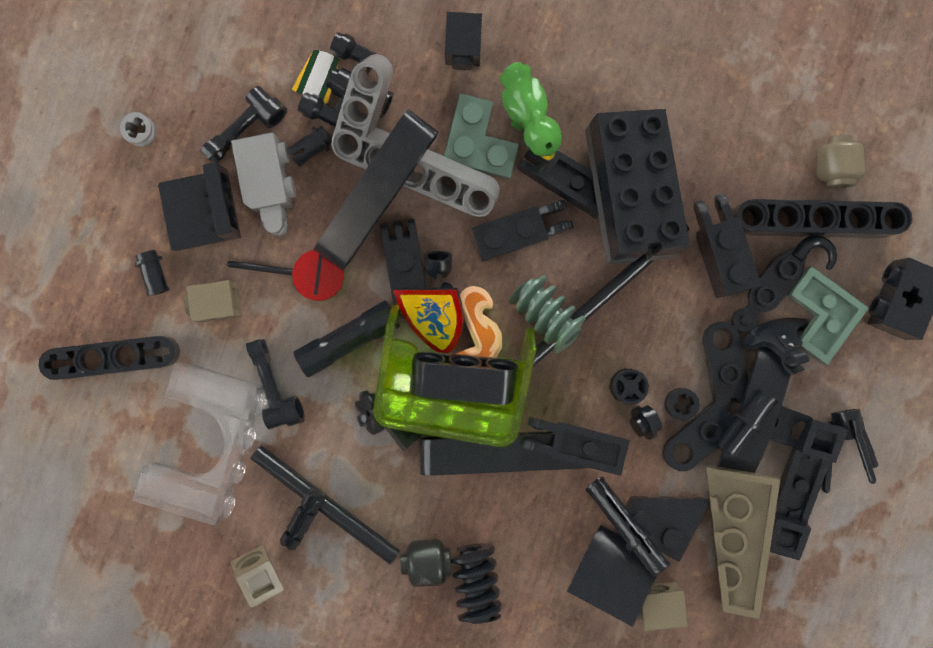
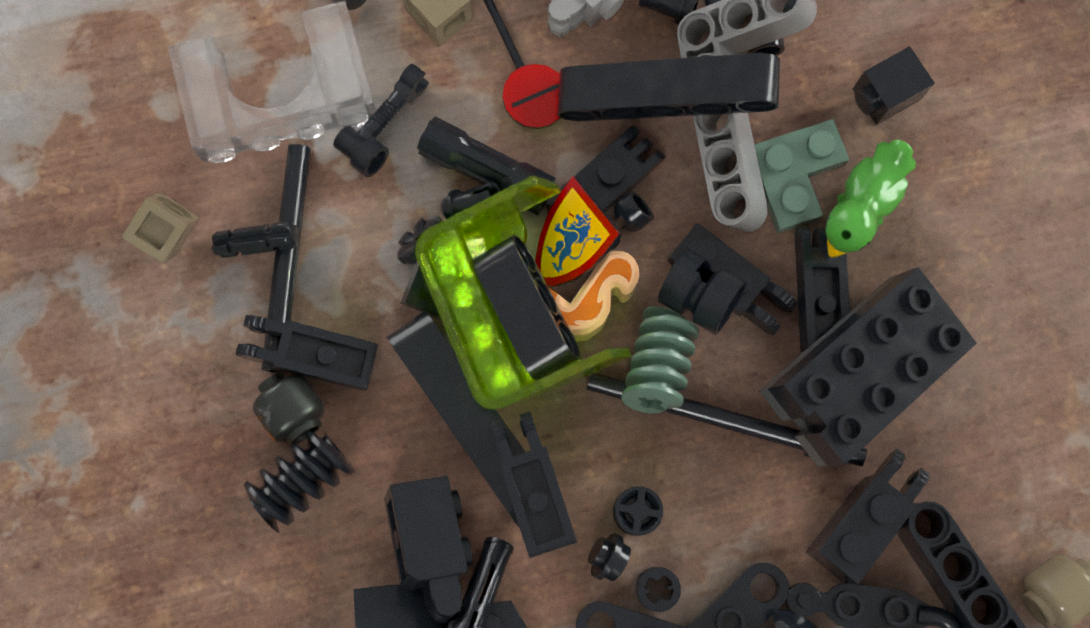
camera: 55 degrees right, 10 degrees down
none -> black hinge [235,315,378,391]
none -> black hinge [384,476,472,625]
none -> black pin [441,181,503,225]
none -> black wheel [658,249,747,335]

